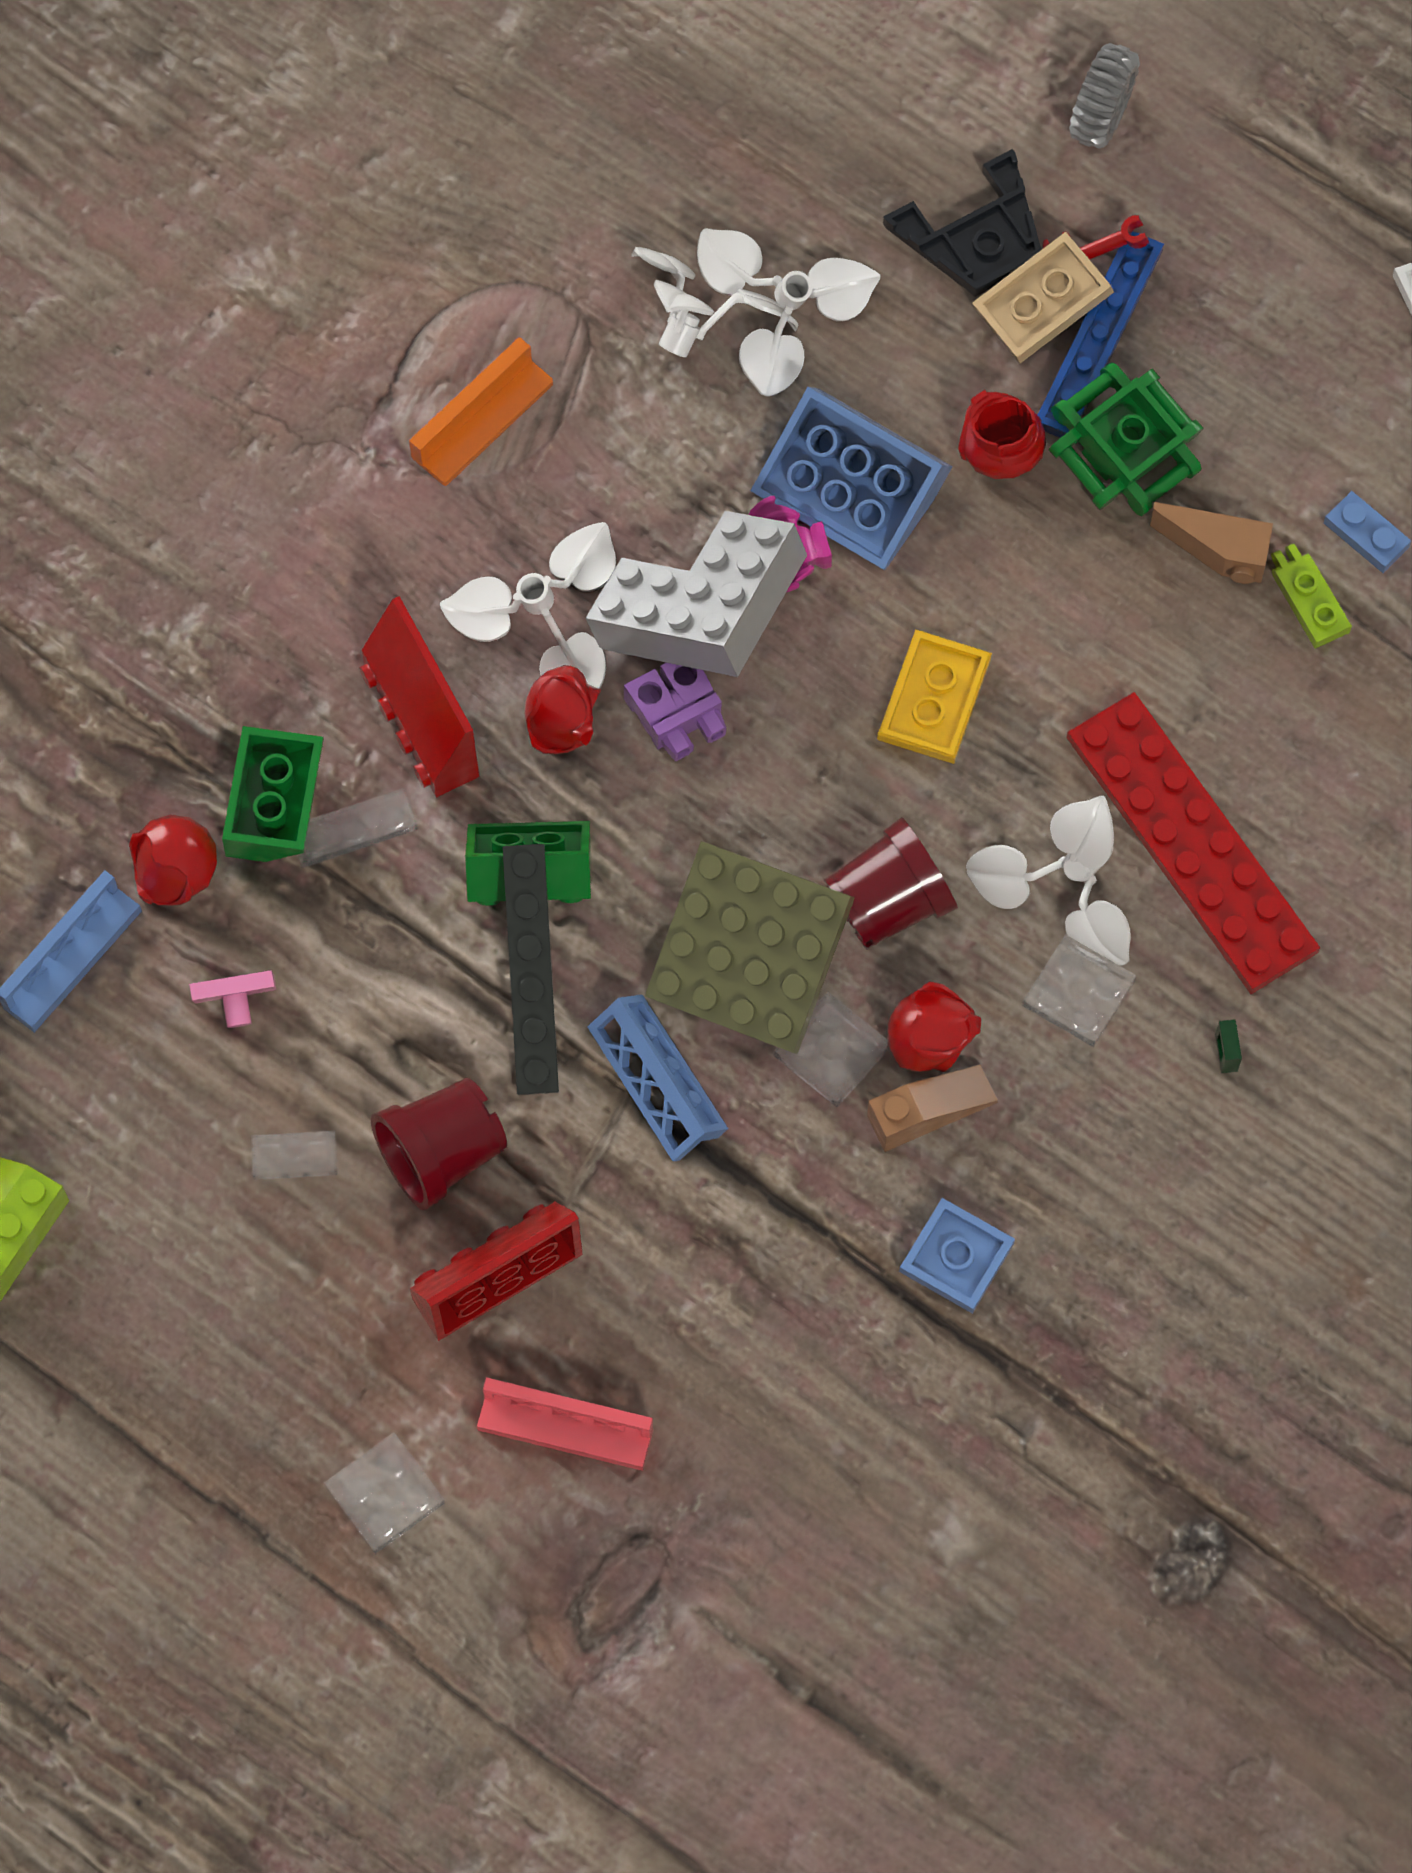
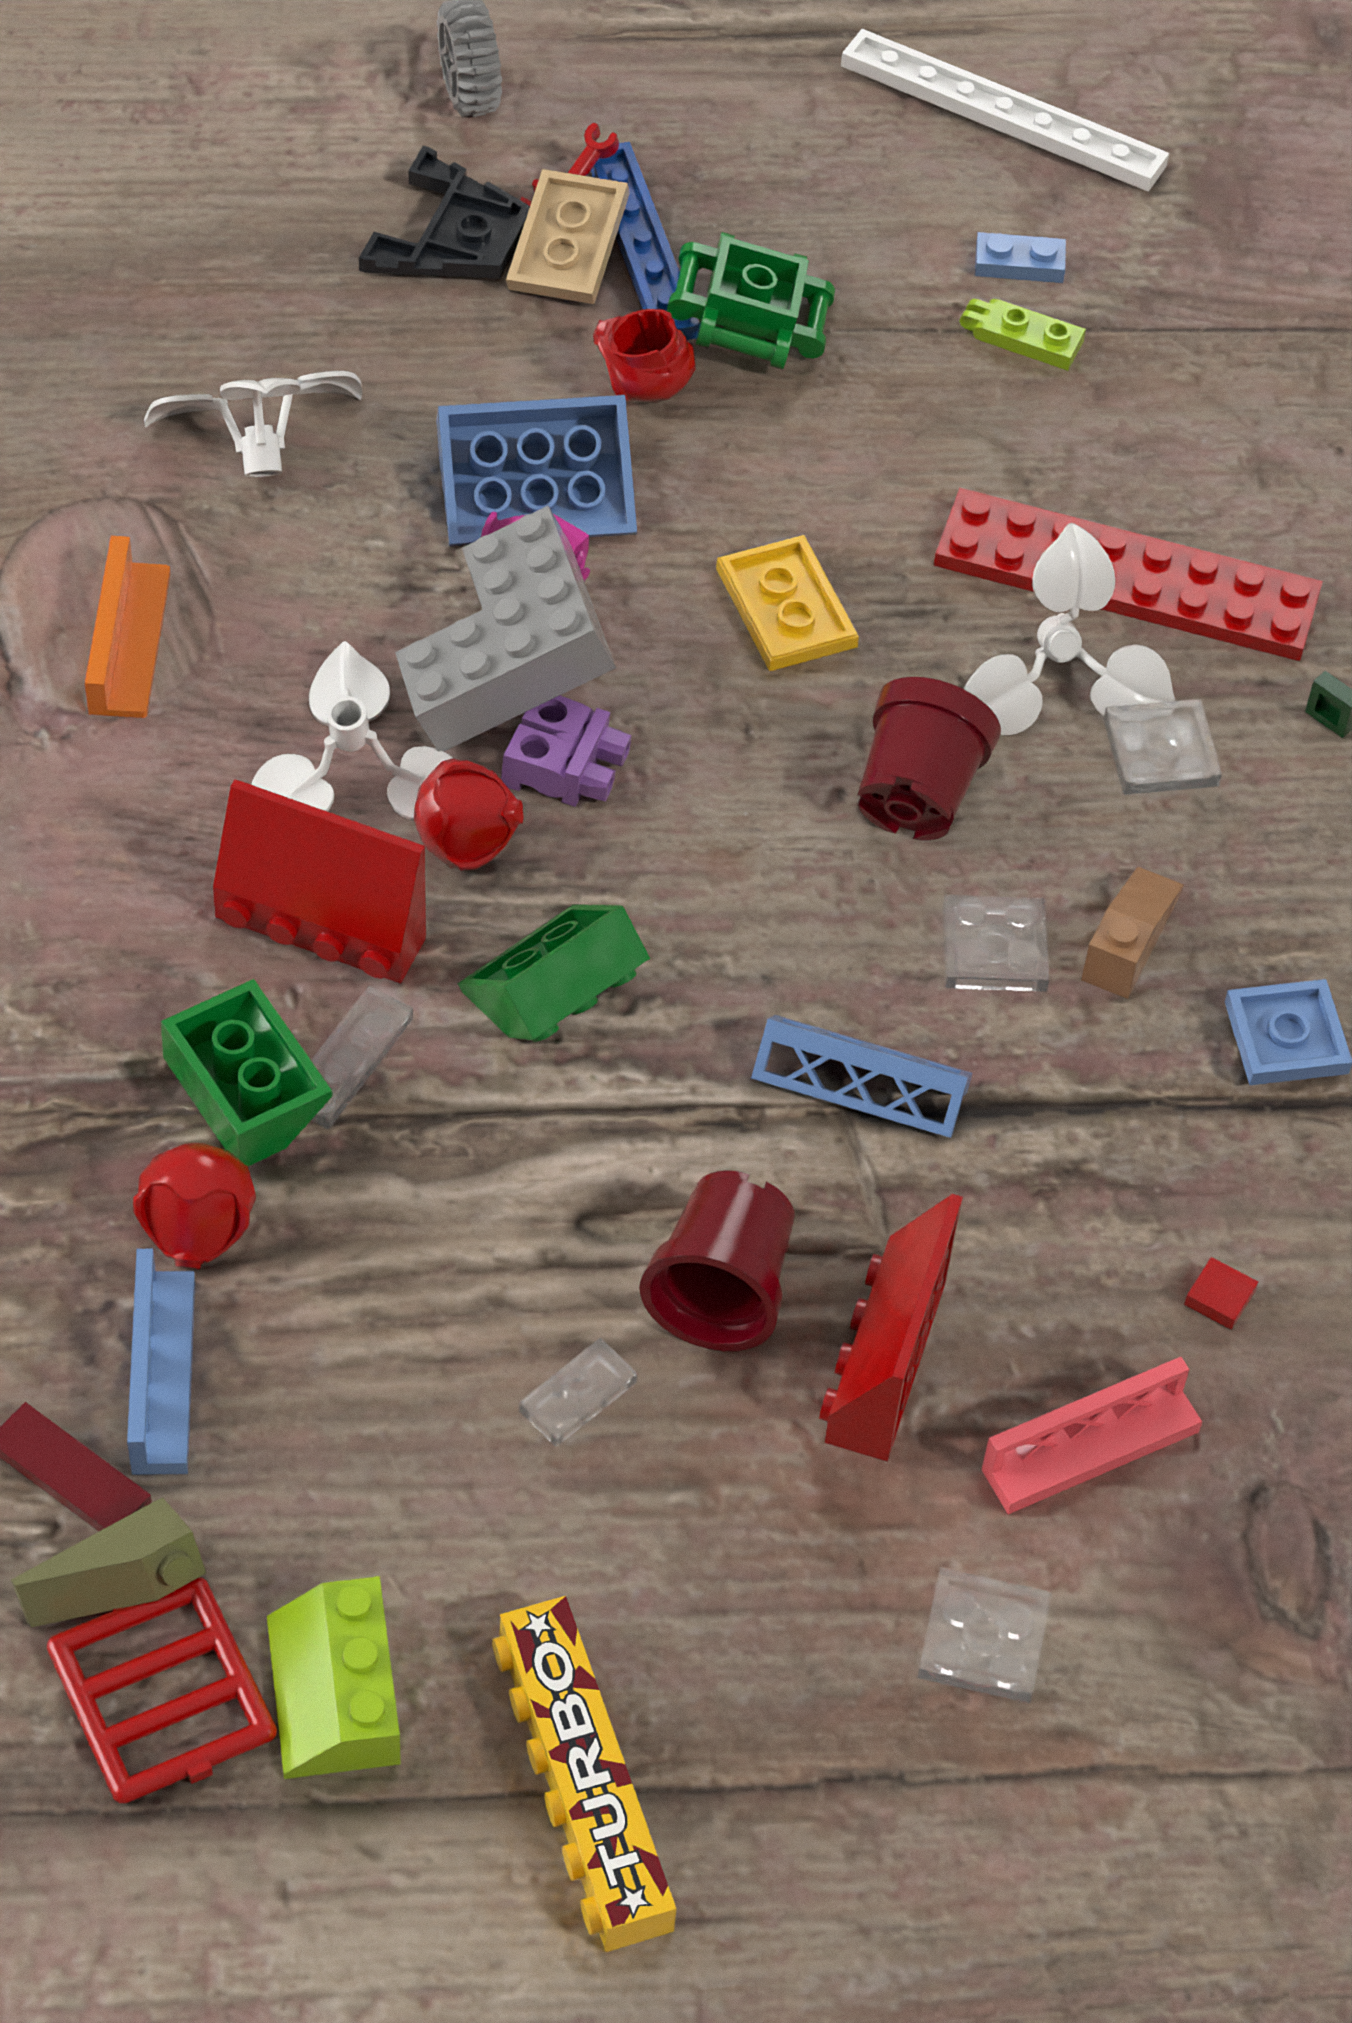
camera: 45 degrees left, 15 degrees down
bright pink tile [189,970,276,1028] -> none
pearl dark grey plate [503,844,559,1095] -> none
olive plate [645,841,855,1054] -> none
white plant [697,228,880,397] -> none
red helmet [888,981,981,1072] -> none
medium nougat slope [1150,502,1273,584] -> none
none -> brick [492,1596,676,1952]
none -> red tile [1184,1257,1259,1330]

